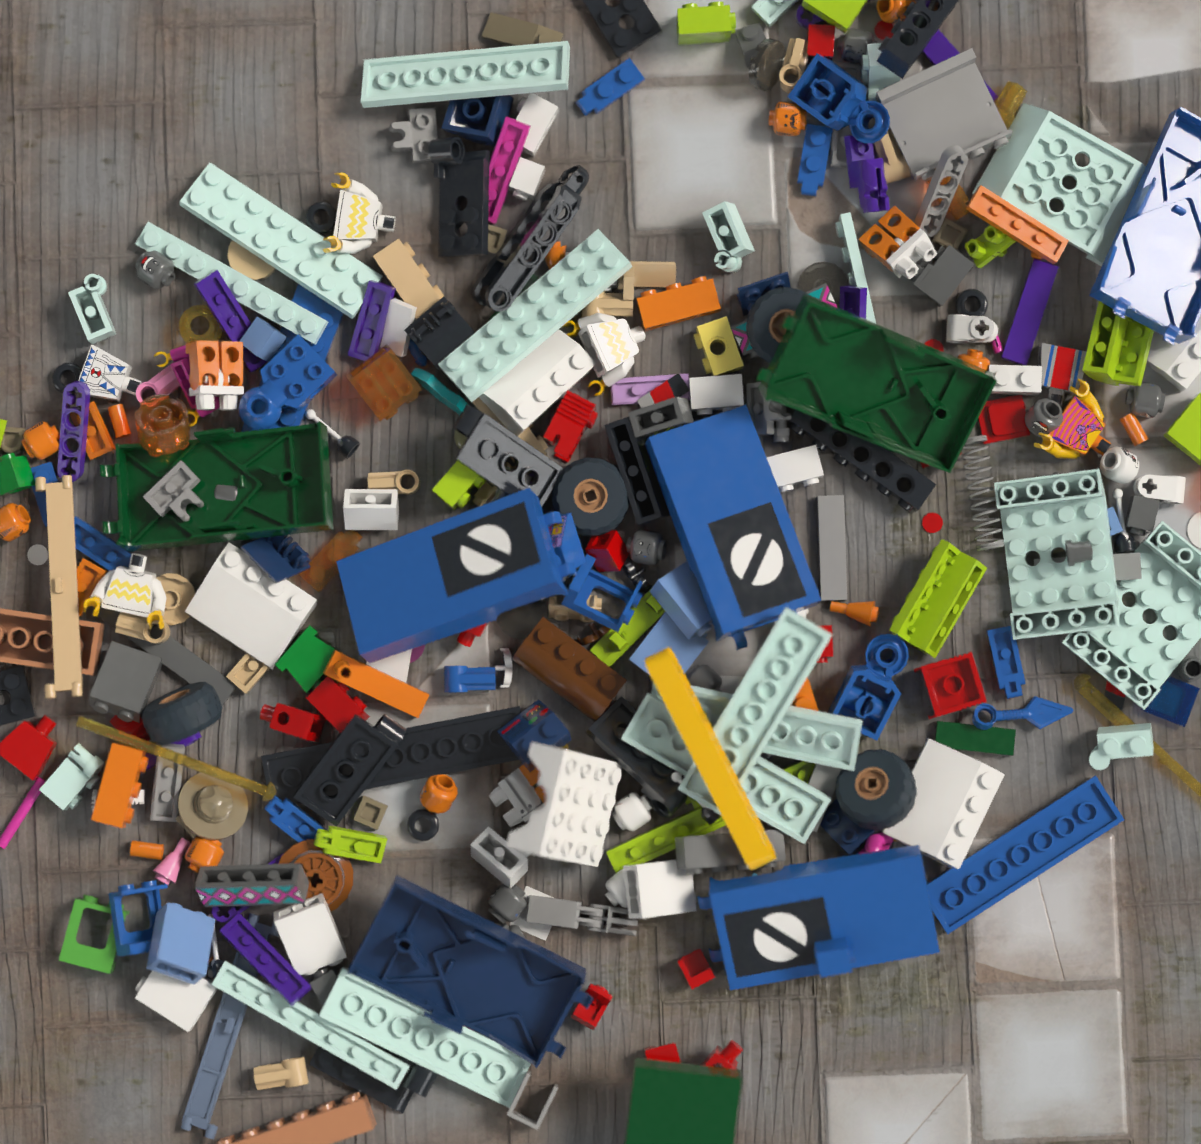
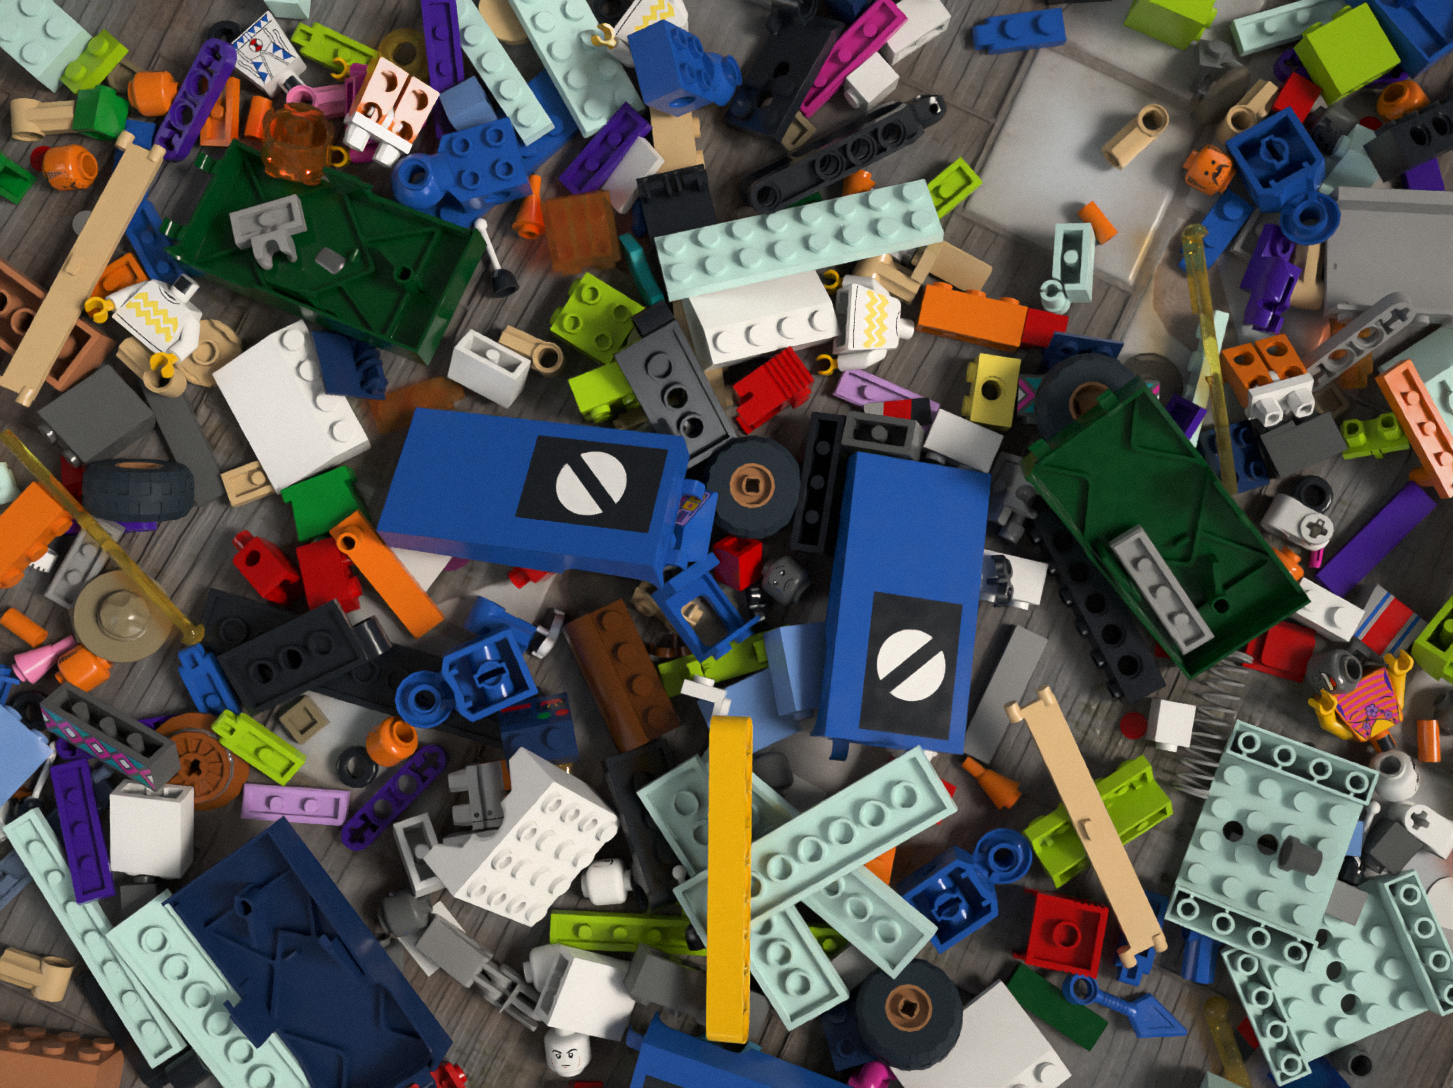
camera: 25 degrees right, 0 degrees up
none -> black piece [12,690,48,732]
none -> lavender tile [241,782,350,826]
none -> lime hinge [290,22,385,74]
none -> dark purple beam [341,743,449,851]
none -> blue brick [395,624,539,729]
none -> orange cone [512,175,546,239]
none -> white head [544,1027,592,1077]
none -> lime brick [549,272,645,366]
none -> blue brick [627,19,742,117]
none -> white bracket [681,675,732,724]
none -> lime plate [927,157,983,220]
none -> black piece [986,555,1014,607]
none -> tan piece [1003,684,1168,969]
none -> red panel [1019,308,1069,350]
none -> orange piece [1077,201,1118,245]
none -> tan piece [1101,104,1169,171]
none -> light grey tile [1108,524,1214,655]
none -> white brick [1145,698,1196,752]
none -> clear yellow bar [1181,223,1238,495]
none -> blue piece [1181,926,1223,984]
none -> dark blue hinge [1196,419,1270,496]

